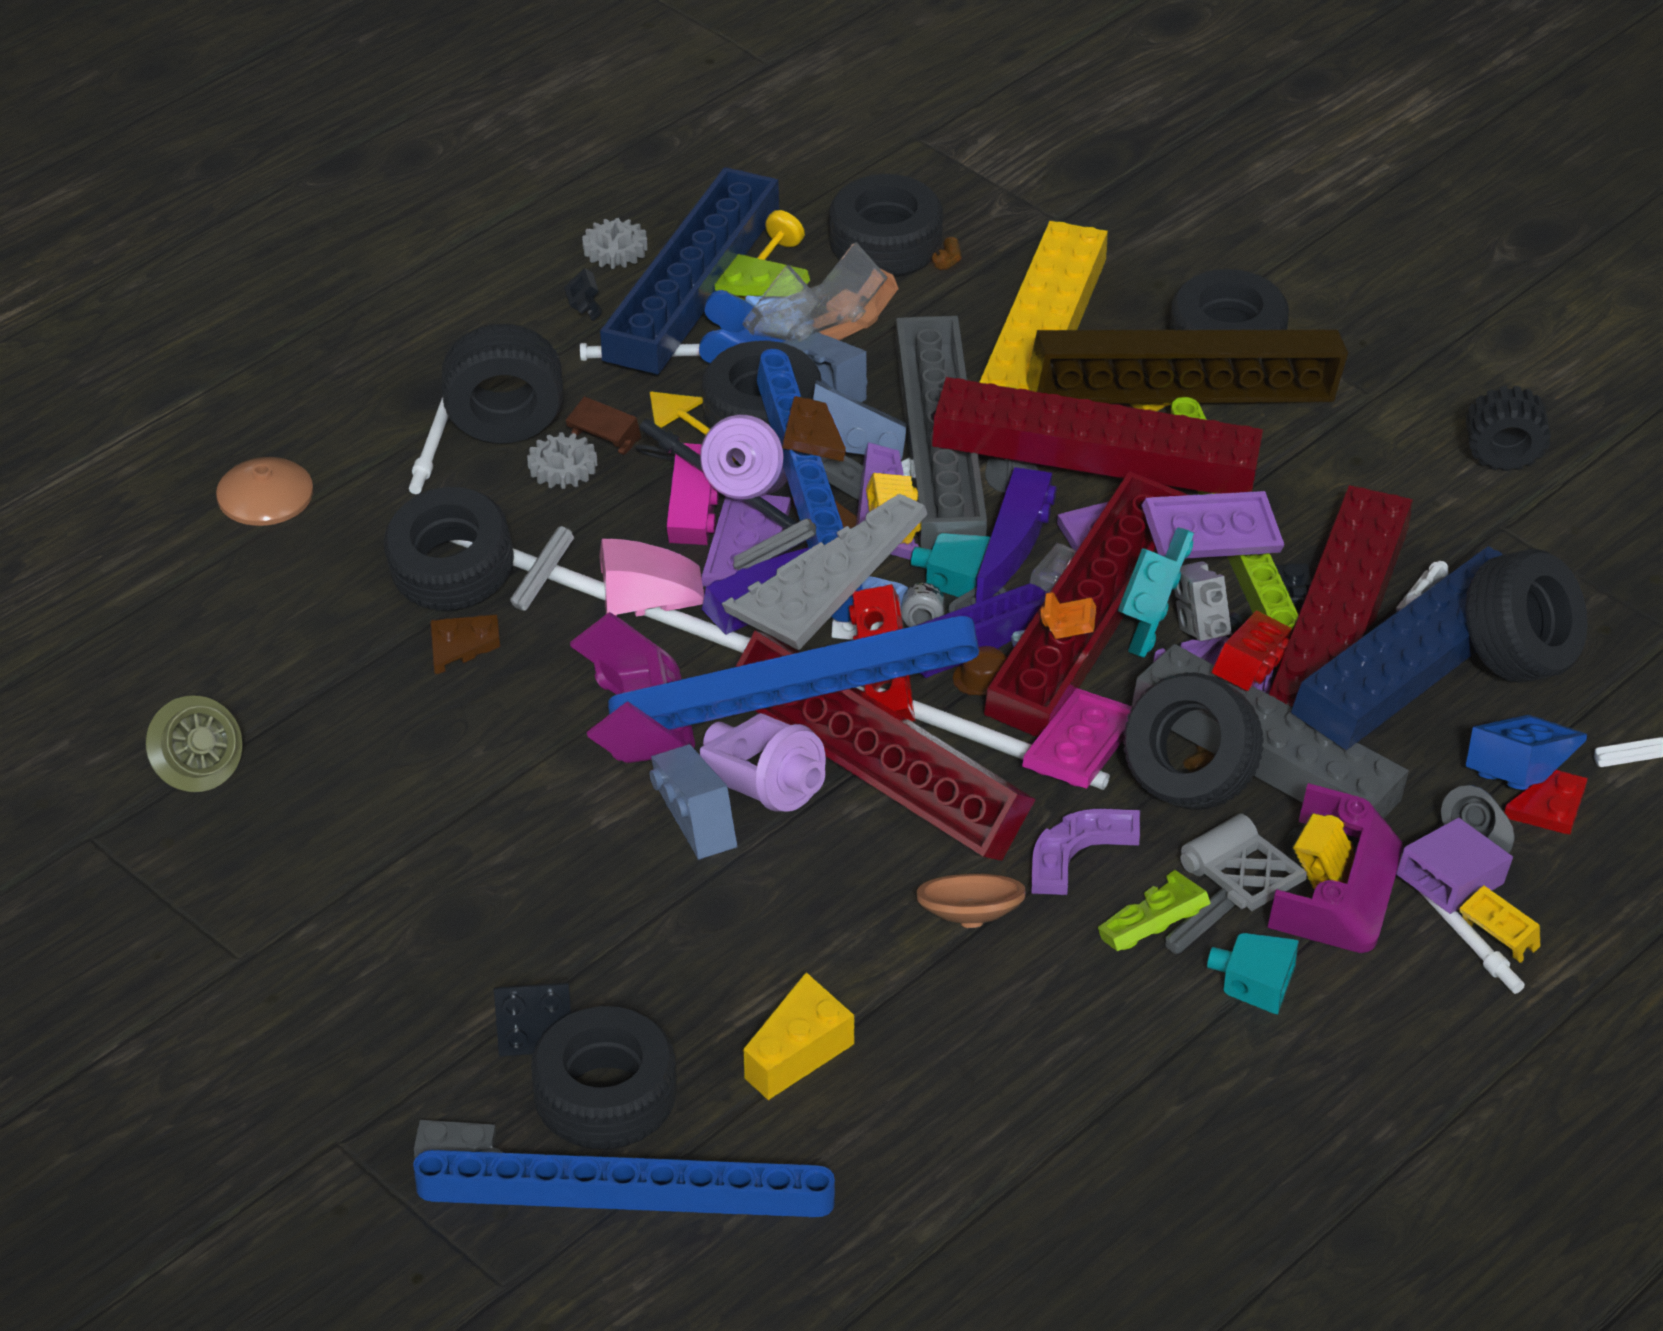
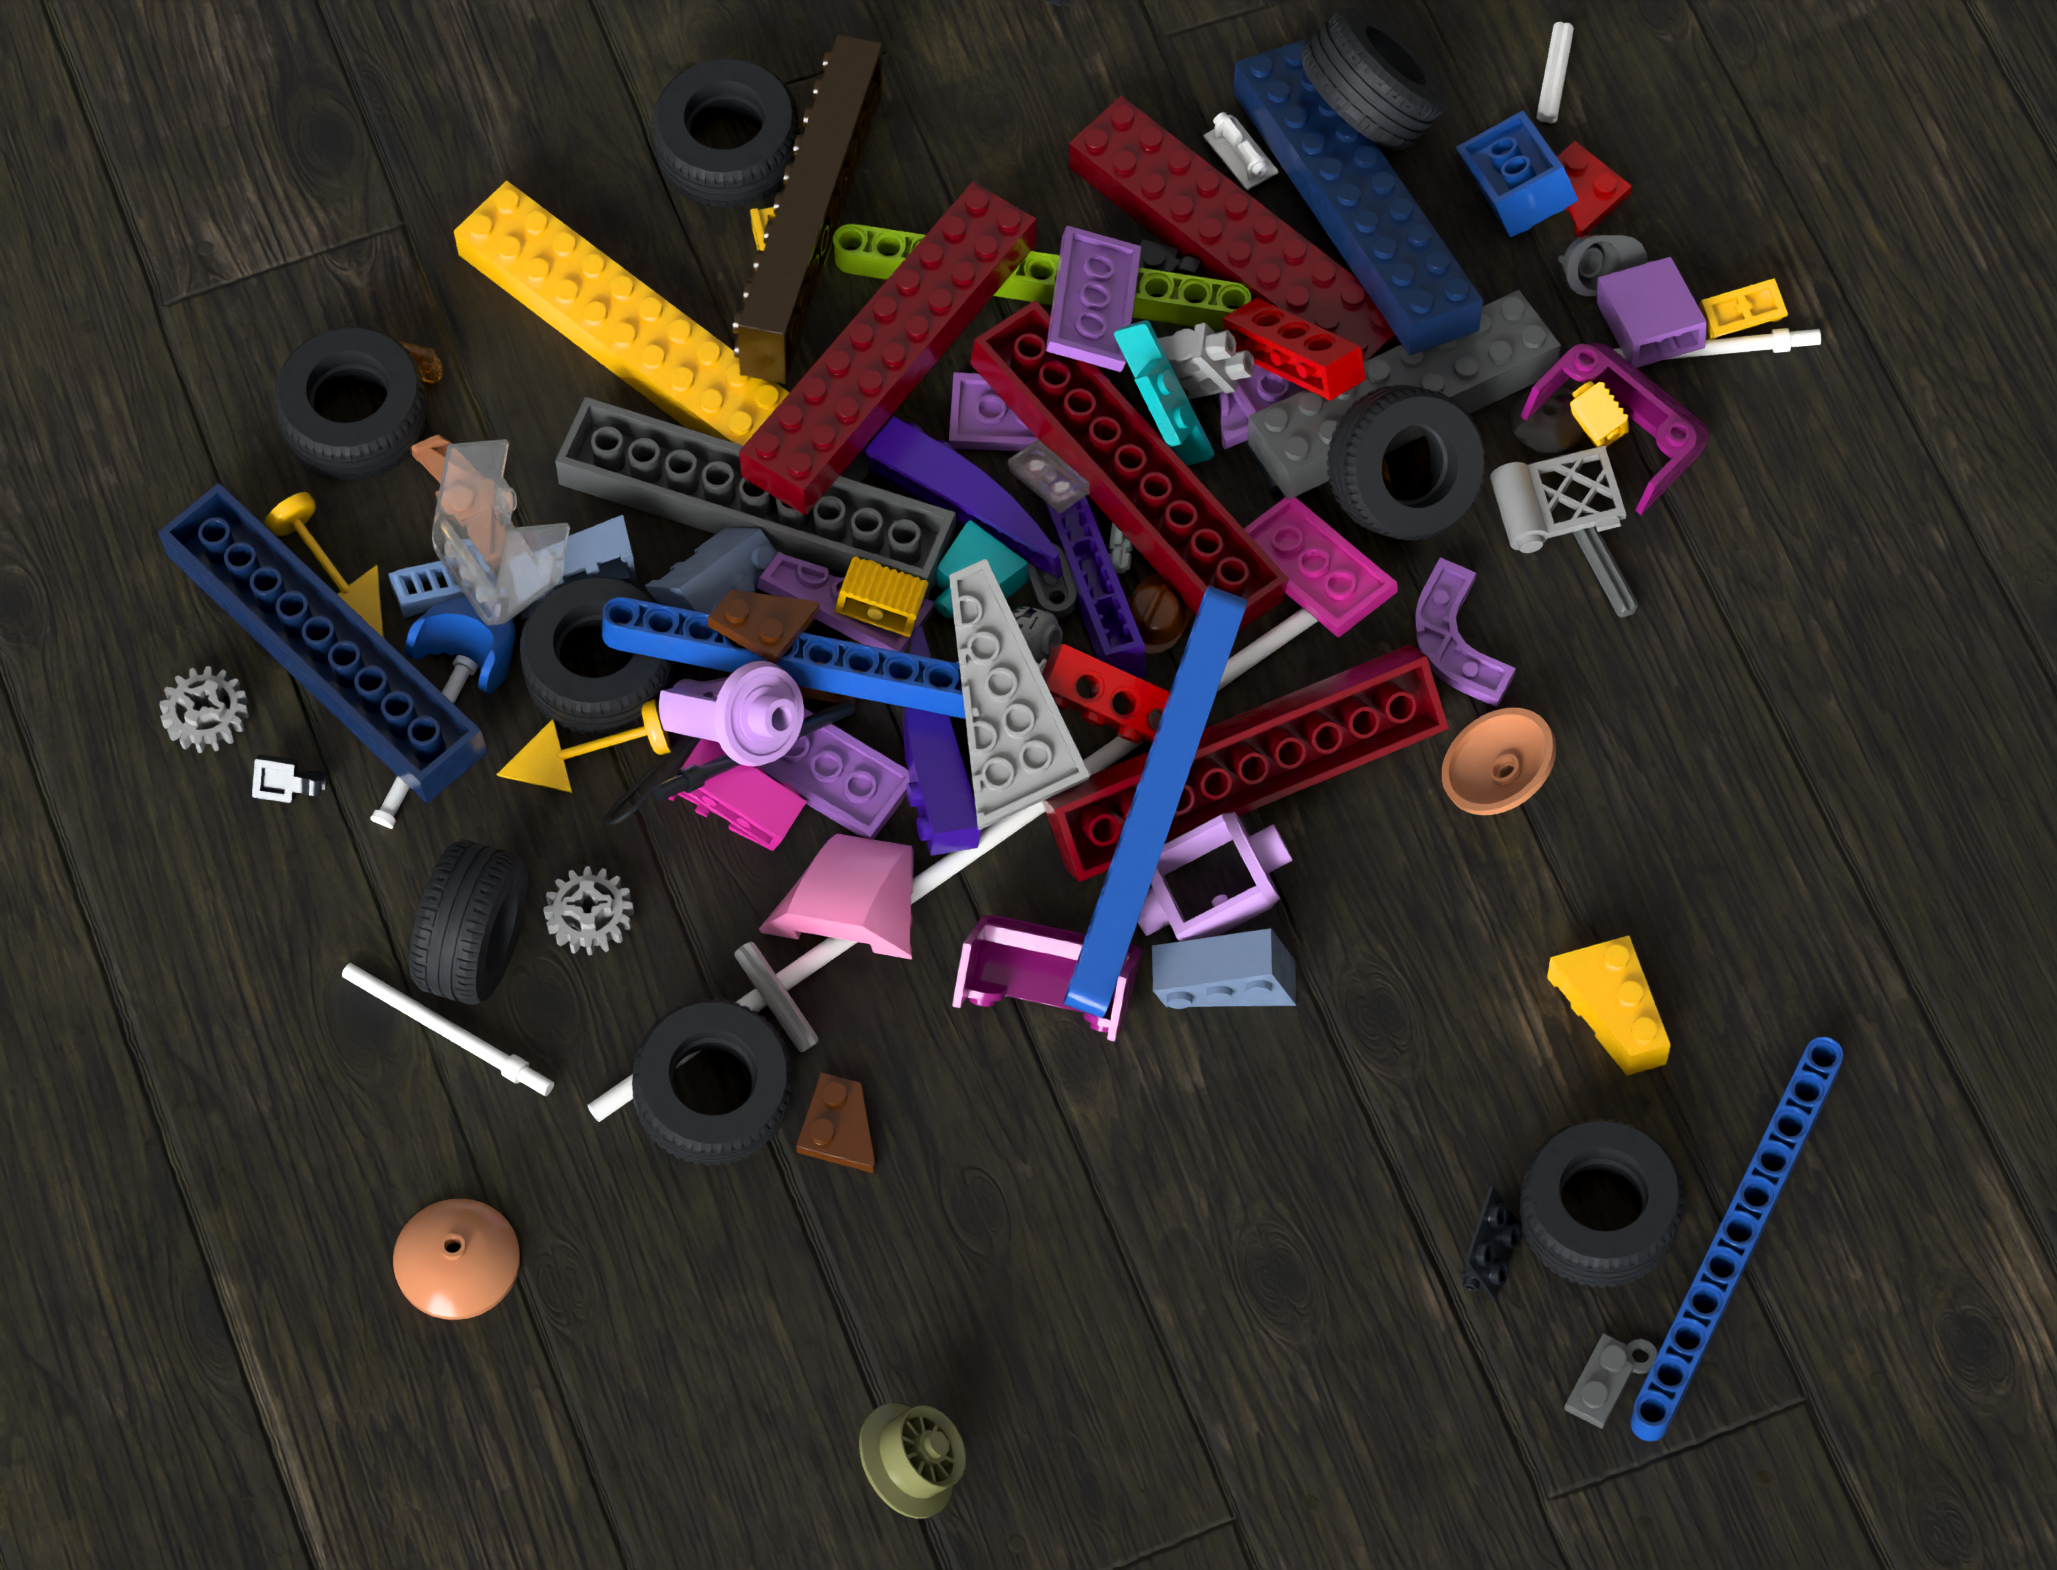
camera: 65 degrees left, 20 degrees up
copper hinge [565,396,641,455] -> none
lime wing [714,254,810,296] -> none
dark grey axle [733,518,817,570] -> none
orange bracket [1041,592,1096,639] -> none
lime wing [1098,870,1211,951] -> none
teal torso [1207,933,1299,1015] -> none

